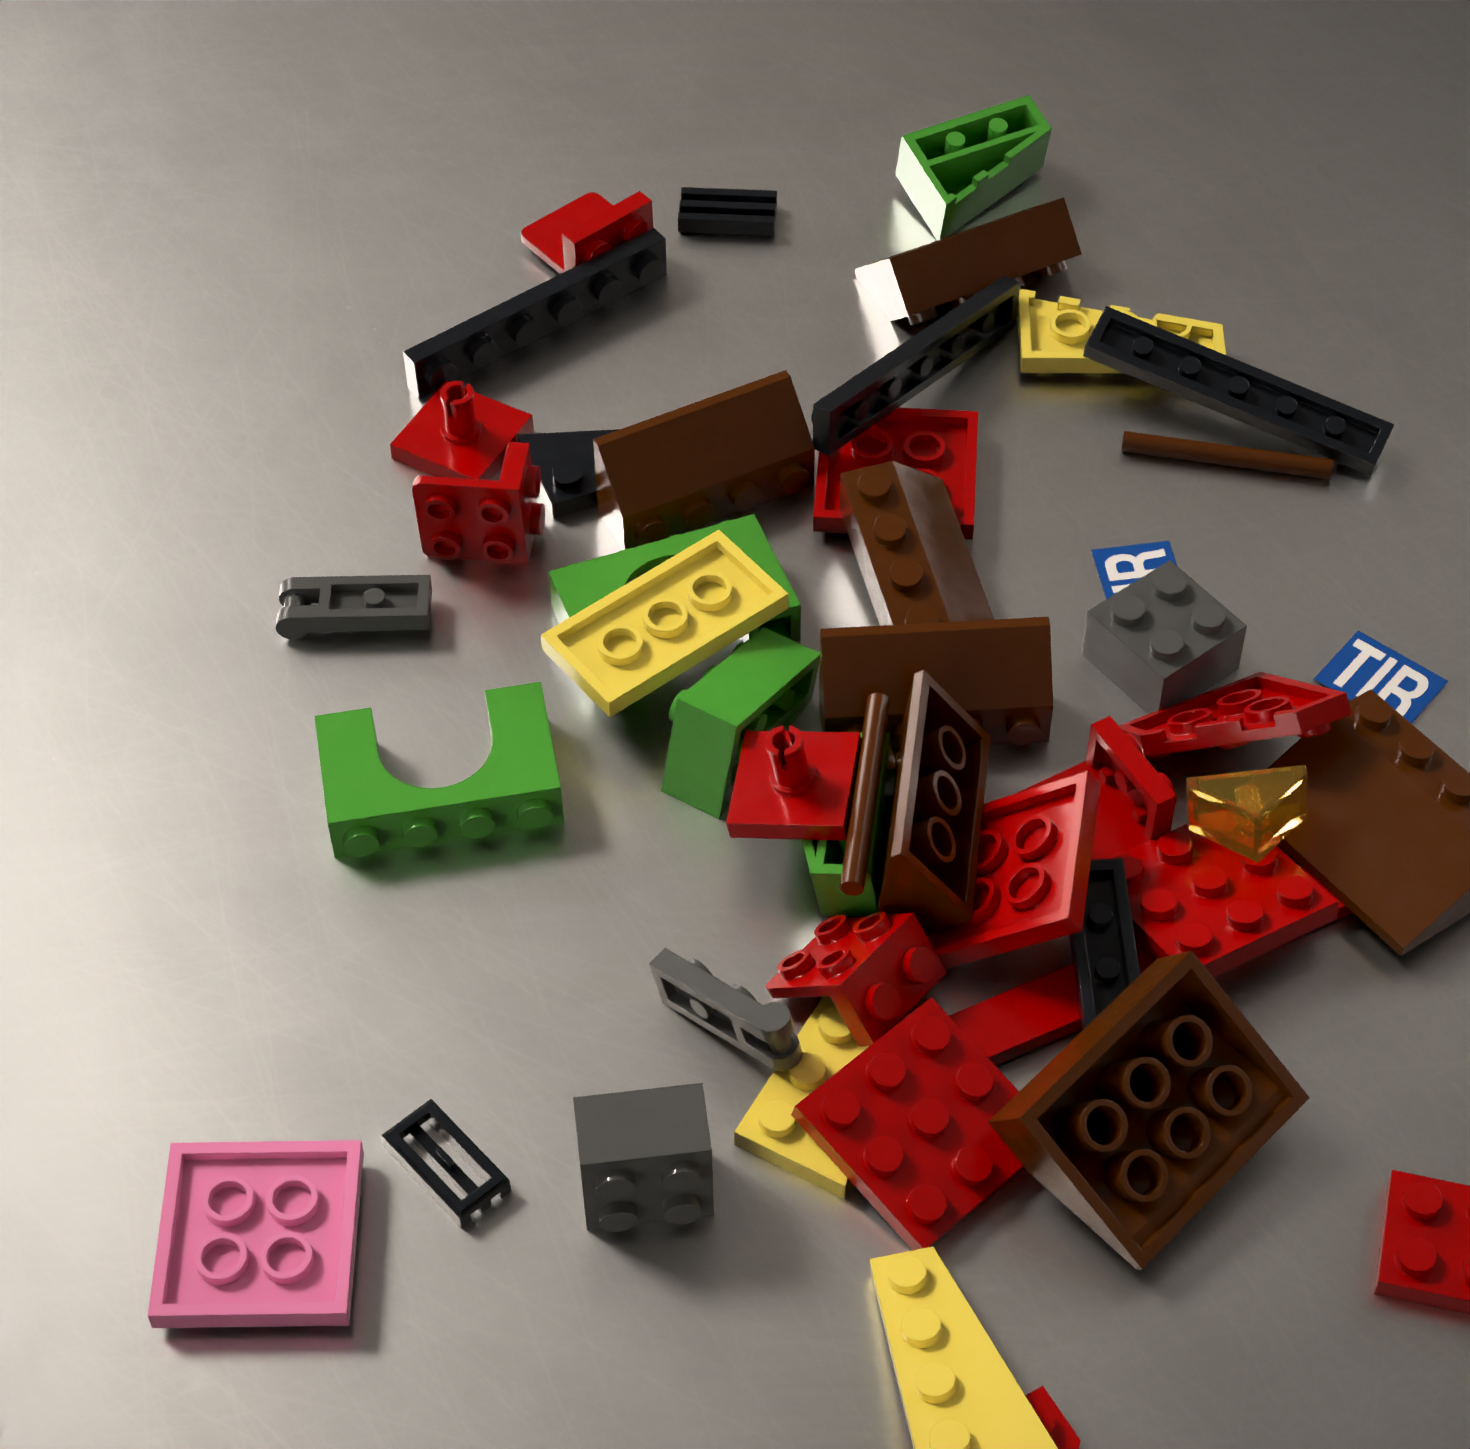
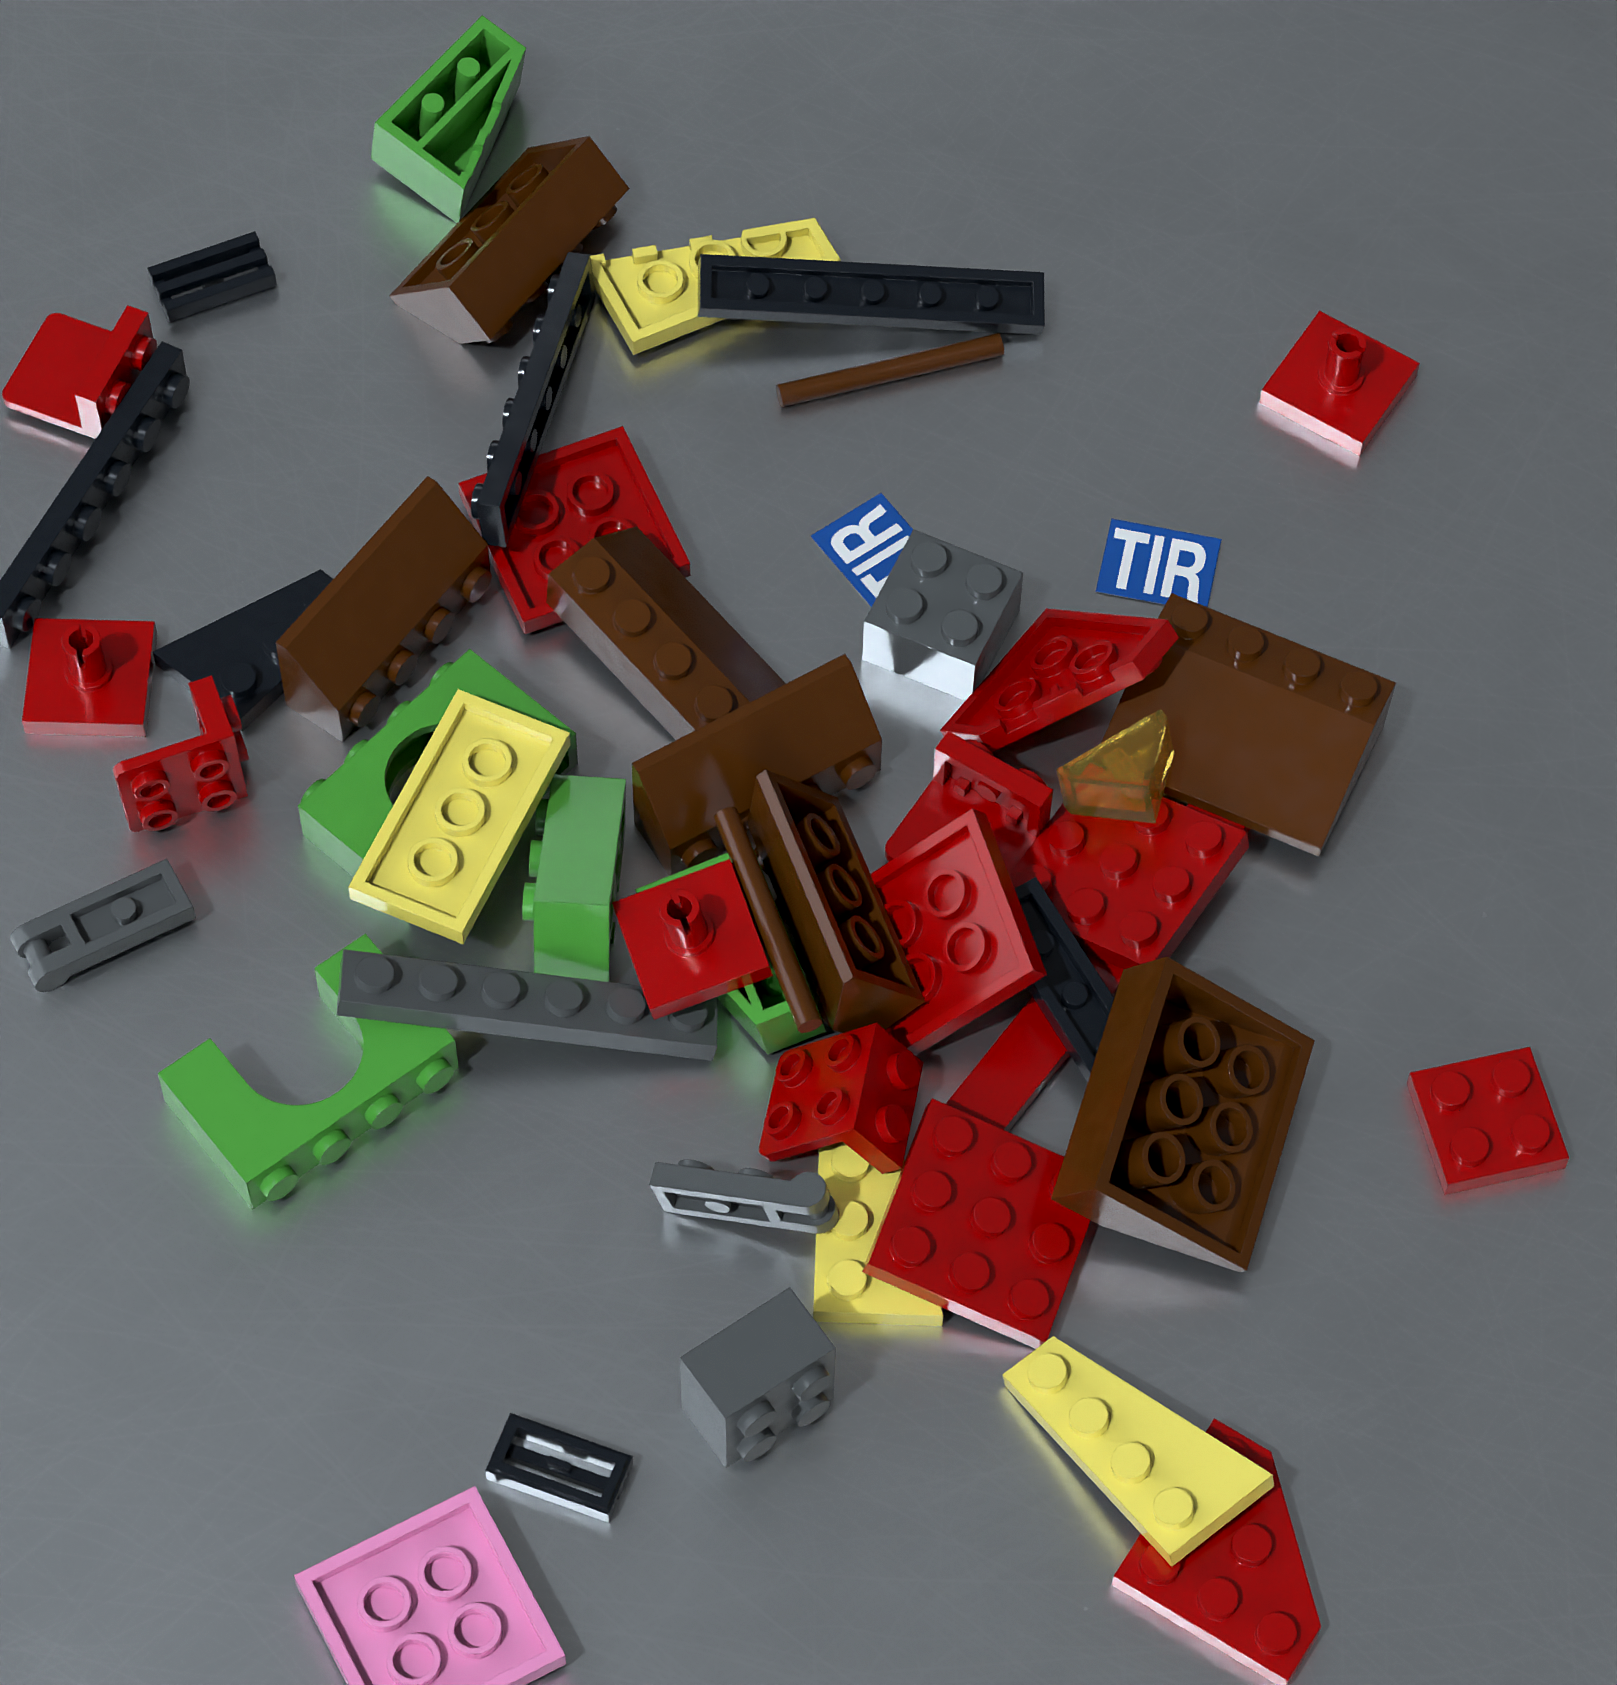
camera: 30 degrees left, 10 degrees up
none -> dark grey plate [336,949,718,1061]

